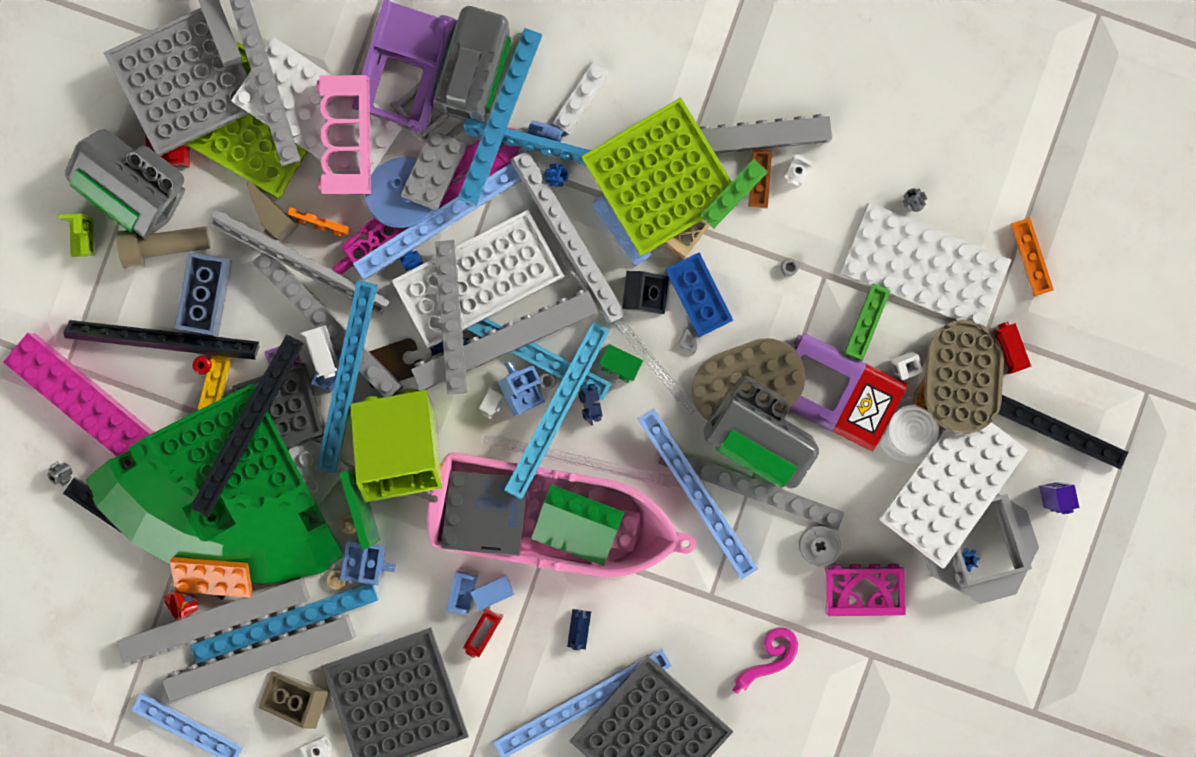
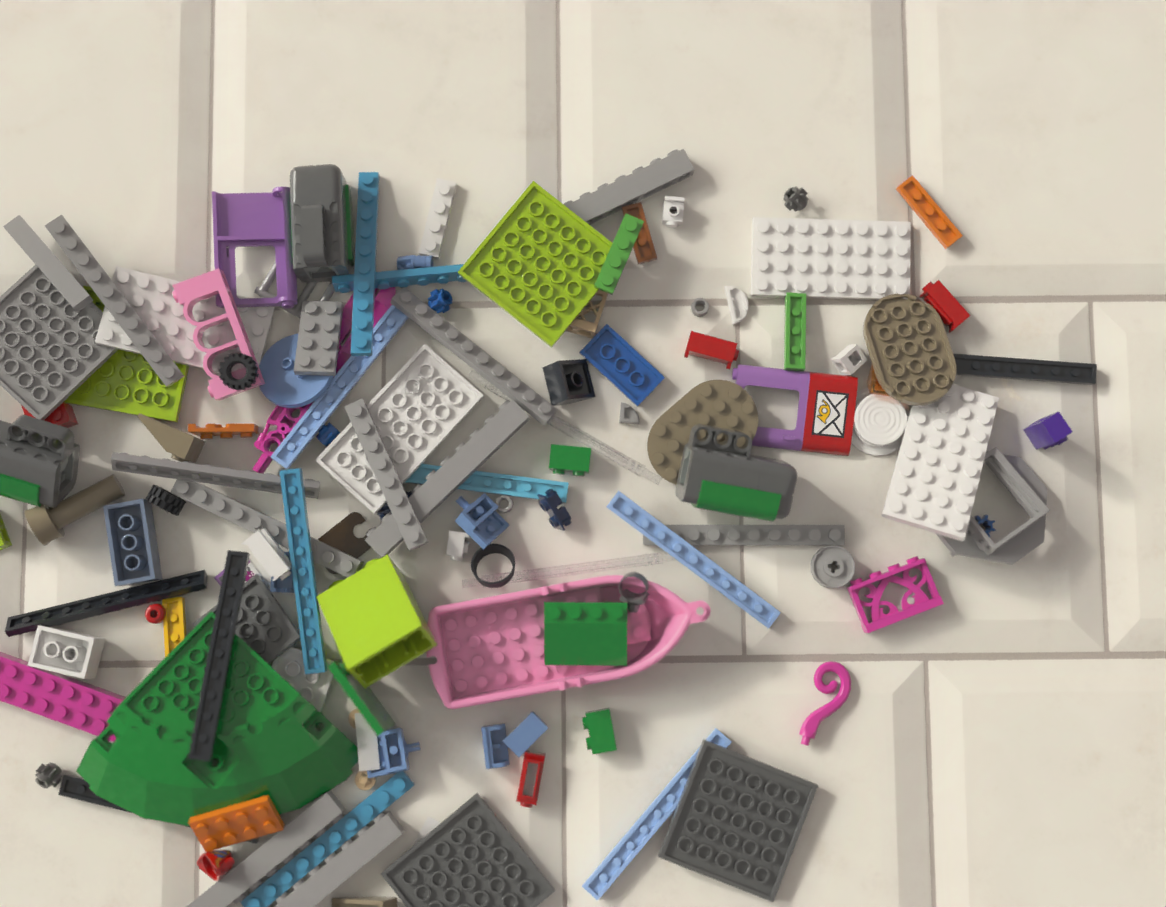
camera: 25 degrees left, 5 degrees down
dark grey plate [441,471,527,556] -> none
medium azure plate [504,322,610,500] -> none
dark blue hinge [567,609,591,650] -> none
light blue plate [591,195,652,266] -> none
none -> white slope [28,625,105,679]
none -> black tyre [145,484,186,516]
none -> black tyre [218,353,259,390]
none -> white sticker [355,713,380,771]
none -> black tyre [471,544,515,588]
none -> green brick [582,708,617,755]
none -> dark grey piece [619,572,649,613]
none -> red brick [684,331,739,370]
none -> white tile [724,286,749,325]

